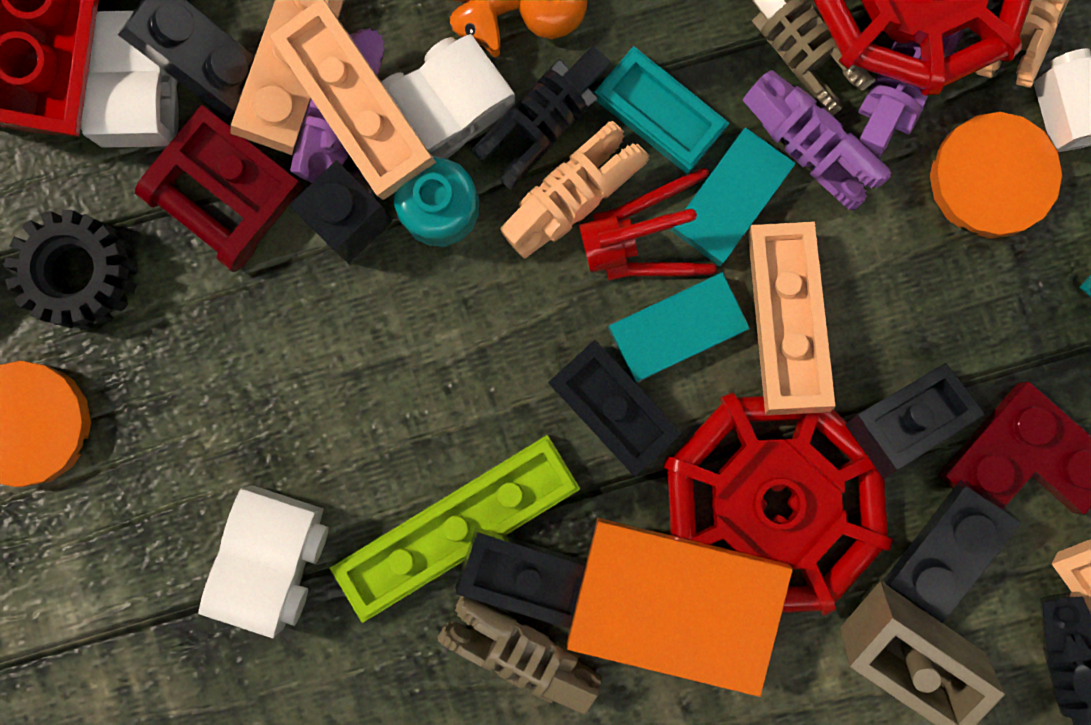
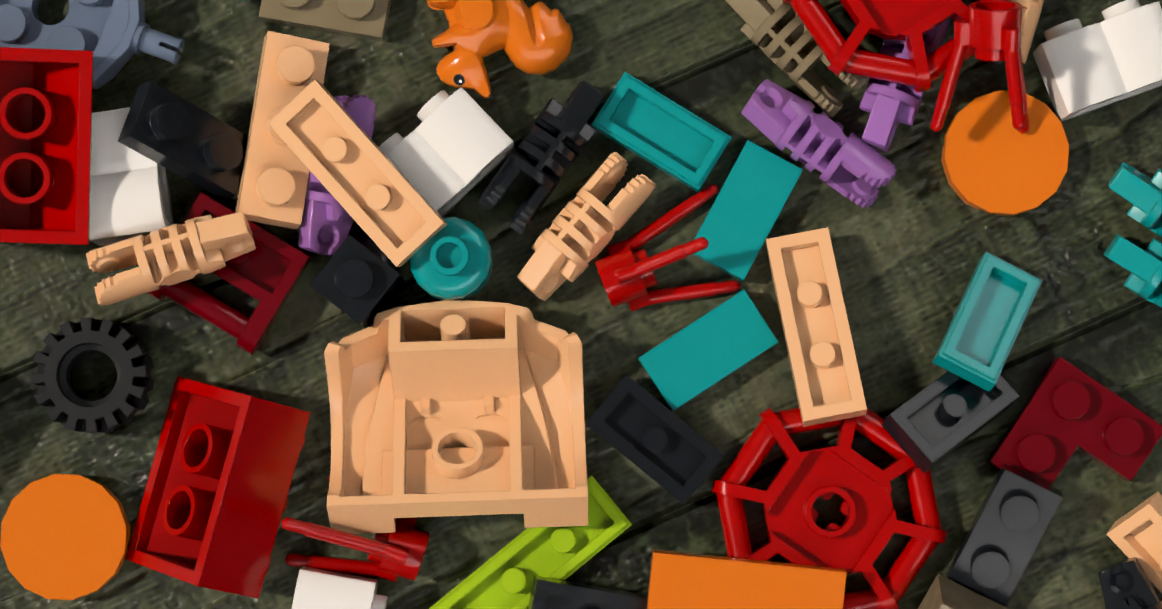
camera: 15 degrees left, 0 degrees up
none -> light nougat hinge [86,212,256,306]
none -> red slope [125,376,311,599]
none -> red plant [281,475,430,582]
none -> light nougat piece [324,299,588,534]
none -> red plant [930,0,1029,134]
none -> teal tile [932,252,1042,392]

